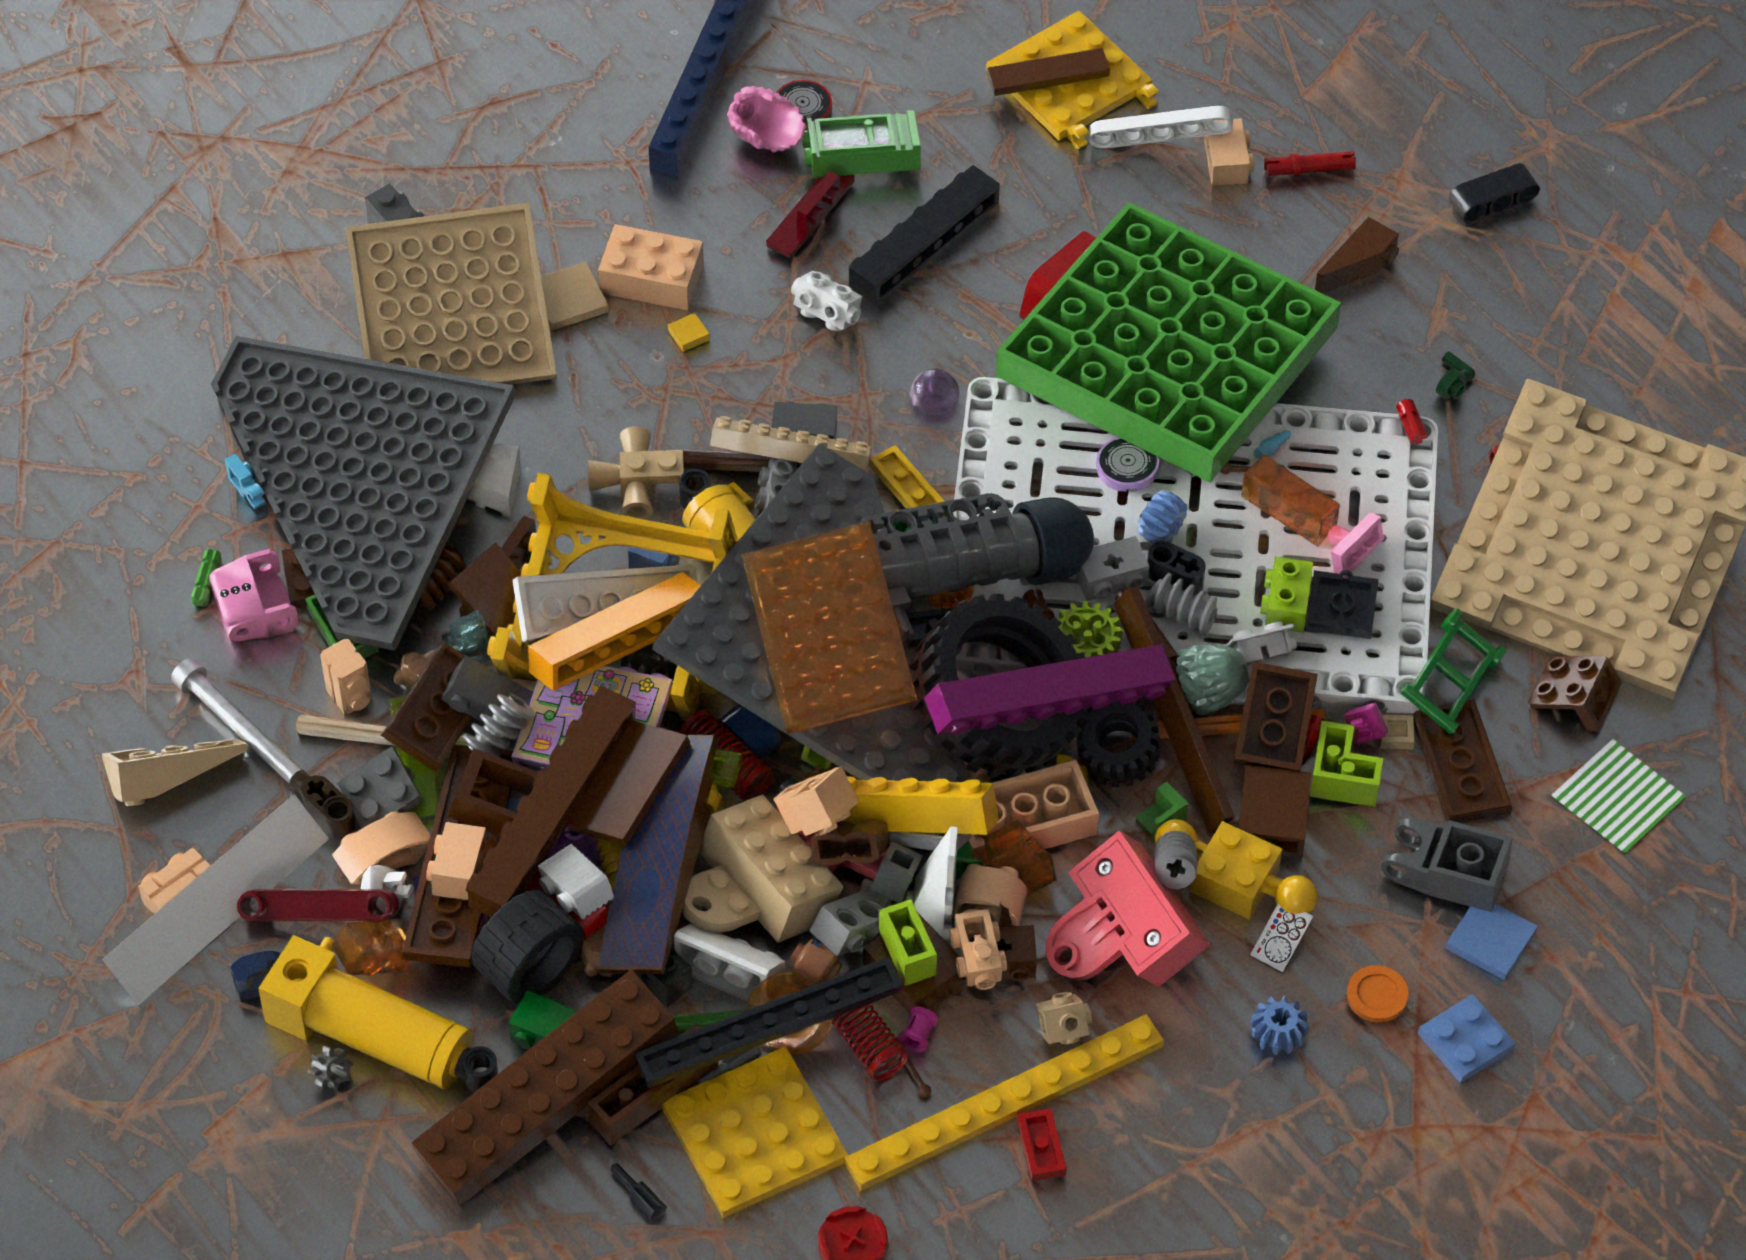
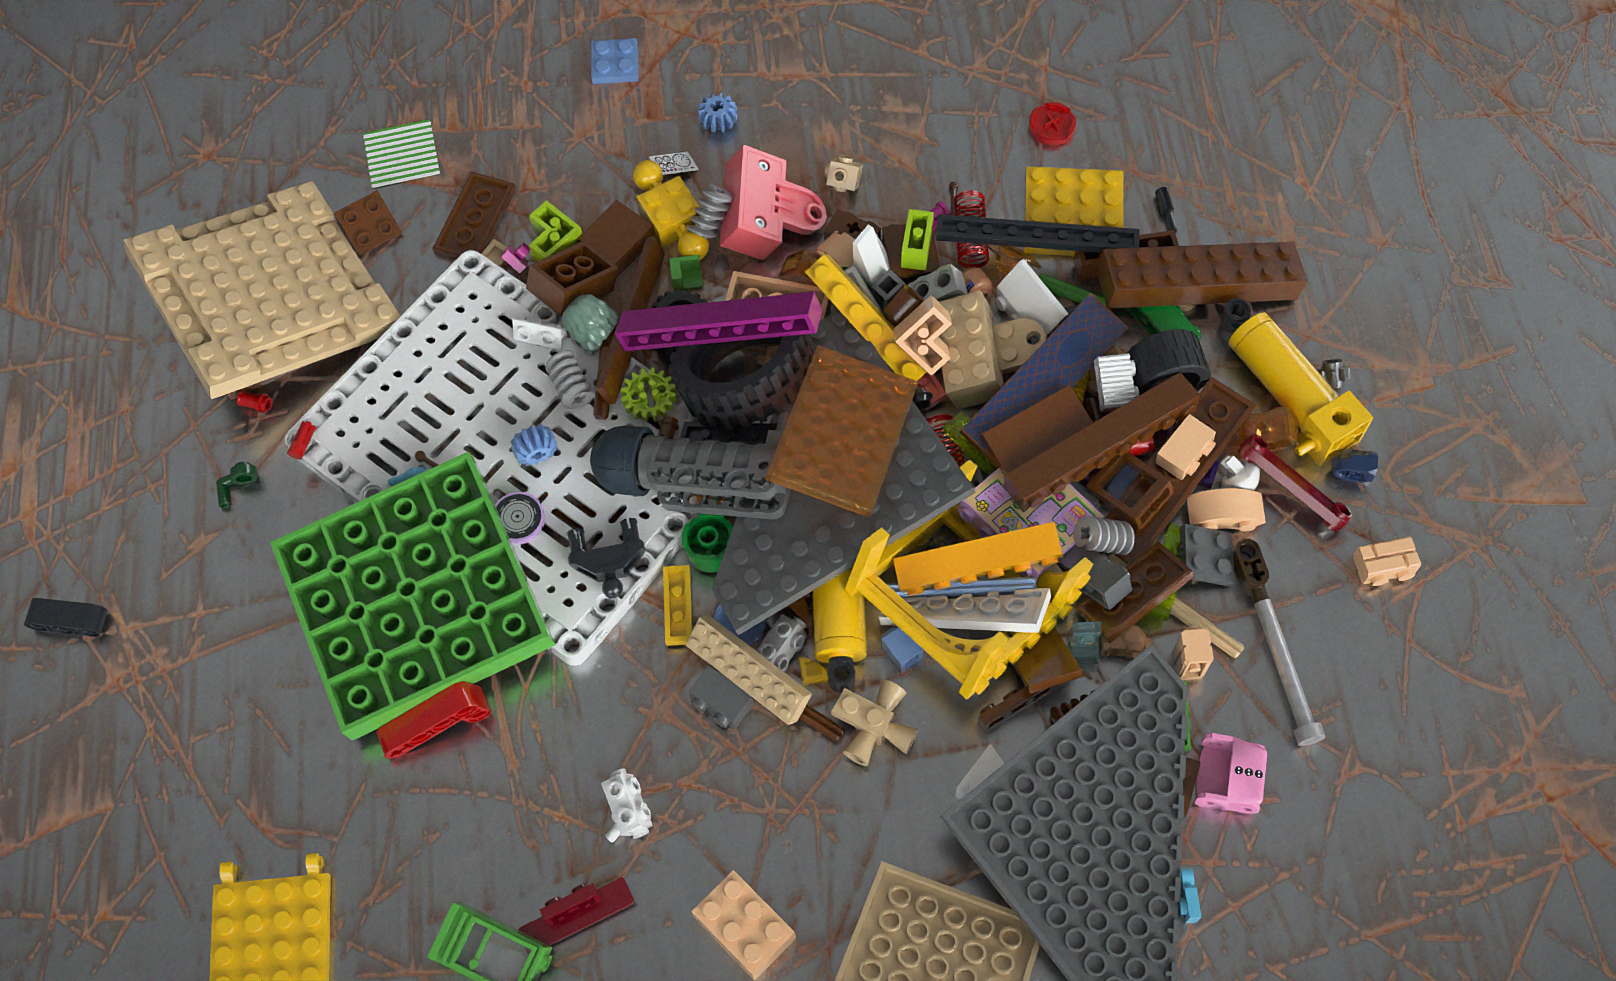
camera: 145 degrees left, 10 degrees up
tan wedge [102,739,248,806] -> none
white sticker [102,794,329,1005] -> none
bright green axle [191,549,222,607] -> none
tan tile [541,261,609,331] -> none
yellow tile [668,313,710,352] -> none
dark grey axle [697,1046,761,1085] -> none
yellow plate [844,1014,1164,1191] -> none
black brick [849,165,1000,306] -> none
clear purple hair [909,368,959,414] -> none
light nougat brick [949,909,1007,990] -> none
reddish brown tile [987,48,1110,96] -> none
red plate [1017,1108,1067,1181] -> none
light grey brick [1075,536,1149,601] -> none
white beam [1089,106,1233,149] -> none
black beam [1147,541,1206,596] -> none
light nougat brick [1204,118,1254,186] -> none
clear orange brick [1241,454,1340,547] -> none
lime brick [1260,556,1313,633] -> none
red pin [1264,150,1356,177] -> none
black plate [1306,570,1379,639] -> none
reddish brown slope [1315,216,1399,294] -> none
bright pink tile [1327,512,1384,578] -> none
orange piece [1346,965,1409,1023] -> none
dark grey brick [1381,819,1512,912] -> none
green piece [1400,608,1507,734] -> none
medium blue tile [1445,904,1538,981] -> none
none -> black connector [567,518,646,598]

